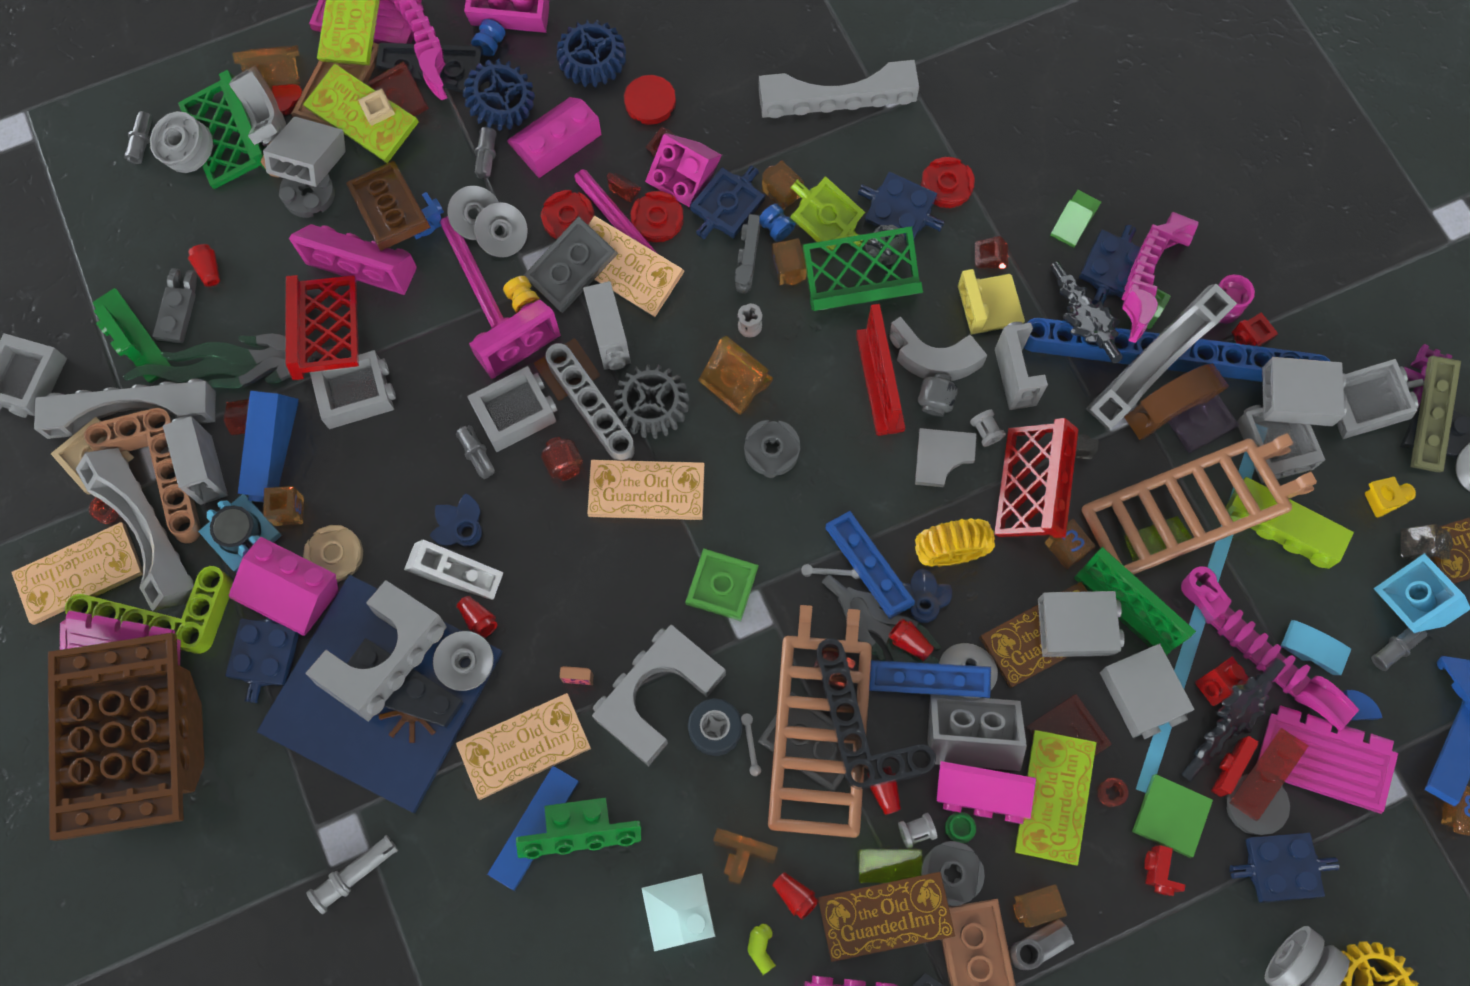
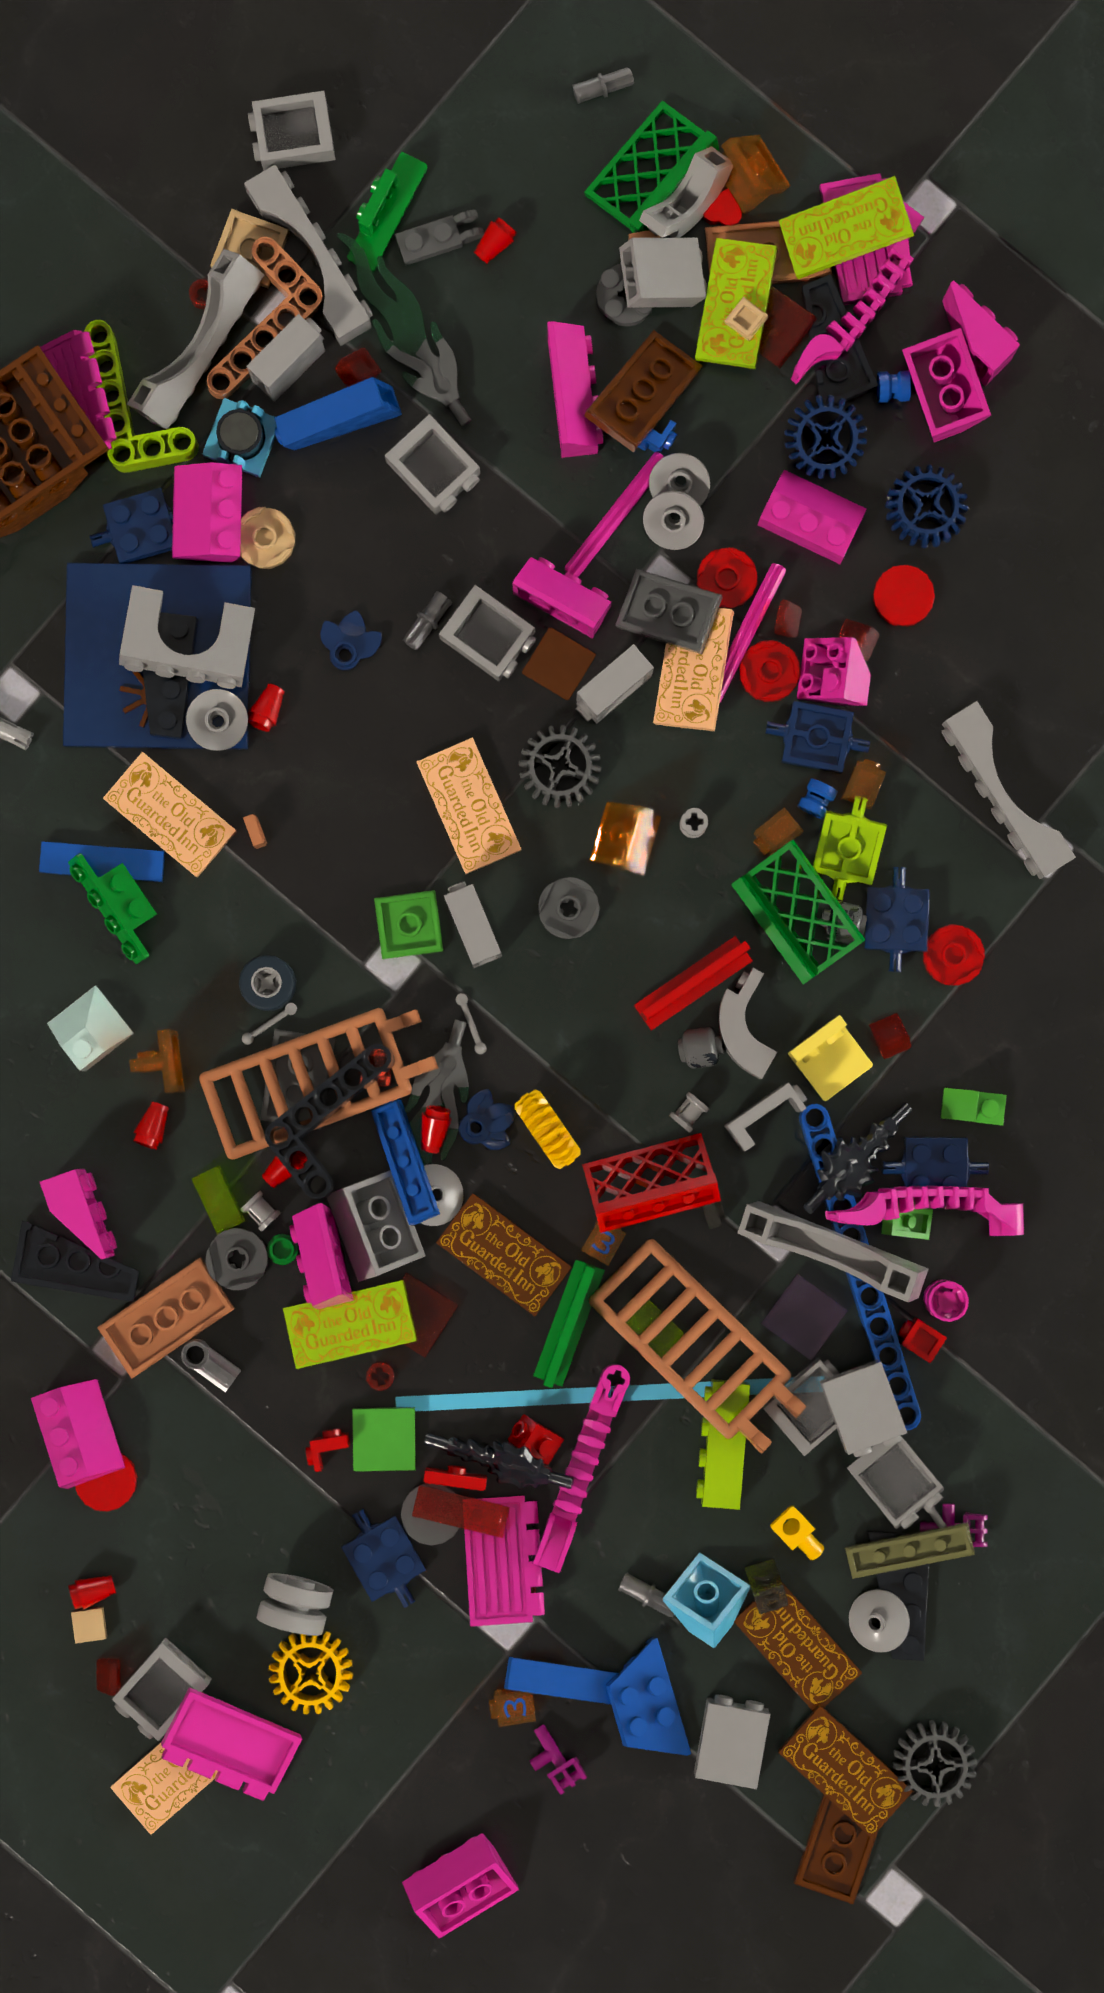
camera: 65 degrees right, 15 degrees up
light nougat tile [11,522,143,625] -> none
light grey wheel [150,111,213,173] -> none
clear orange brick [263,486,304,526] -> none
red fence [285,275,359,380] -> none
white slope [404,540,503,600] -> none
flat silver axle [474,127,497,179] -> none
yellow wheel [503,276,539,313] -> none
clear red head [541,437,583,481] -> none
light grey beam [546,343,635,461] -> none
light grey arch [592,625,726,767] -> none
dark grey hinge [735,214,760,294] -> none
lime arm [747,924,776,975] -> none
reddish brown tile [818,872,956,962] -> none
blue tile [825,511,915,619] -> none
light grey tile [915,428,976,487] -> none
clear orange brick [1013,884,1067,928] -> none
light grey brick [1038,591,1124,657] -> none
light grey brick [1099,644,1195,739] -> none
reddish brown arch [1124,363,1229,440] -> none
medium azure slope [1281,620,1351,675] -> none
blue tile [1343,690,1383,721] -> none
none -> light grey window [444,882,502,968]

